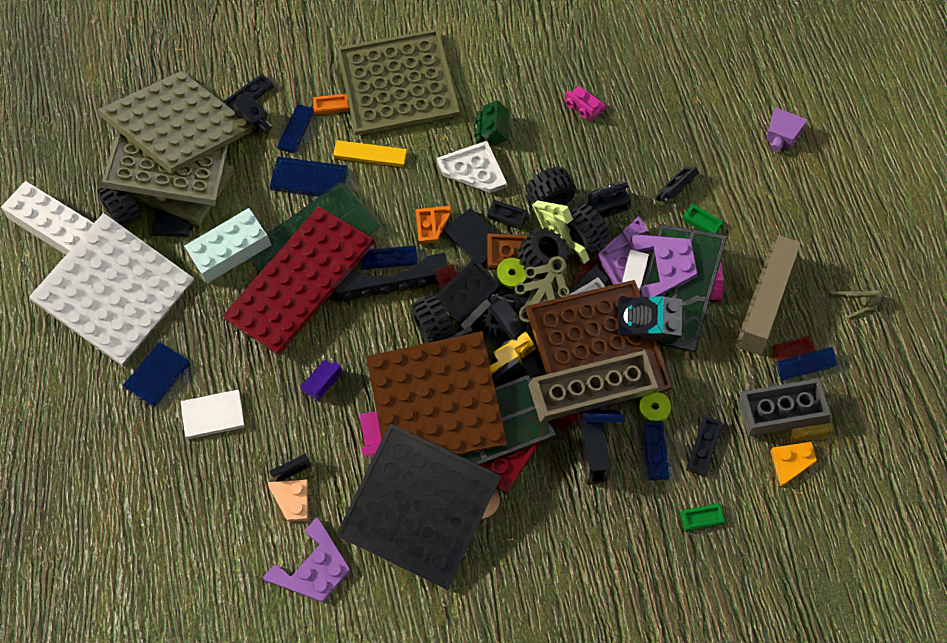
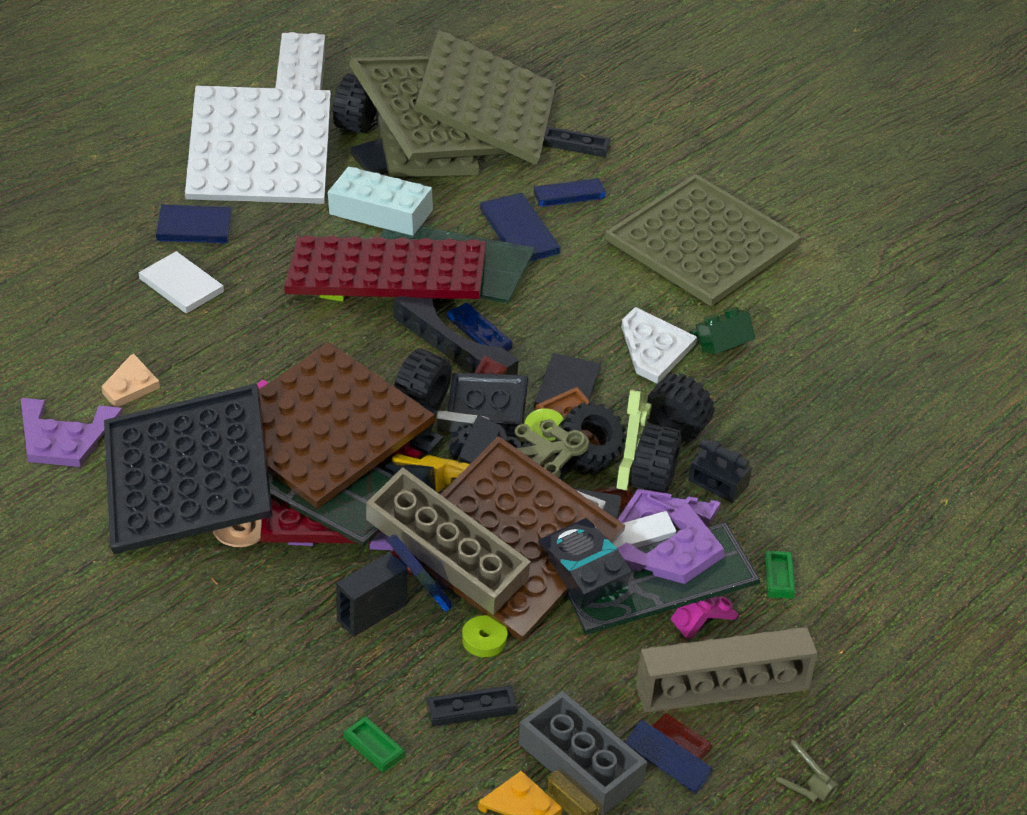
camera: 50 degrees right, 20 degrees down
black torso [233,91,272,134] -> none
black tile [269,453,311,482] -> none
dark purple panel [300,360,343,402] -> none
orange tile [313,94,350,115] -> none
yellow tile [333,140,407,168] -> none
orange wing [415,206,451,245] -> none
black plate [487,200,528,229] -> none
dark pink bracket [565,86,605,122] -> none
clear blue tile [642,421,669,481] -> none
black hinge [656,166,699,202] -> none
medium lavender torso [766,107,807,152] -> none

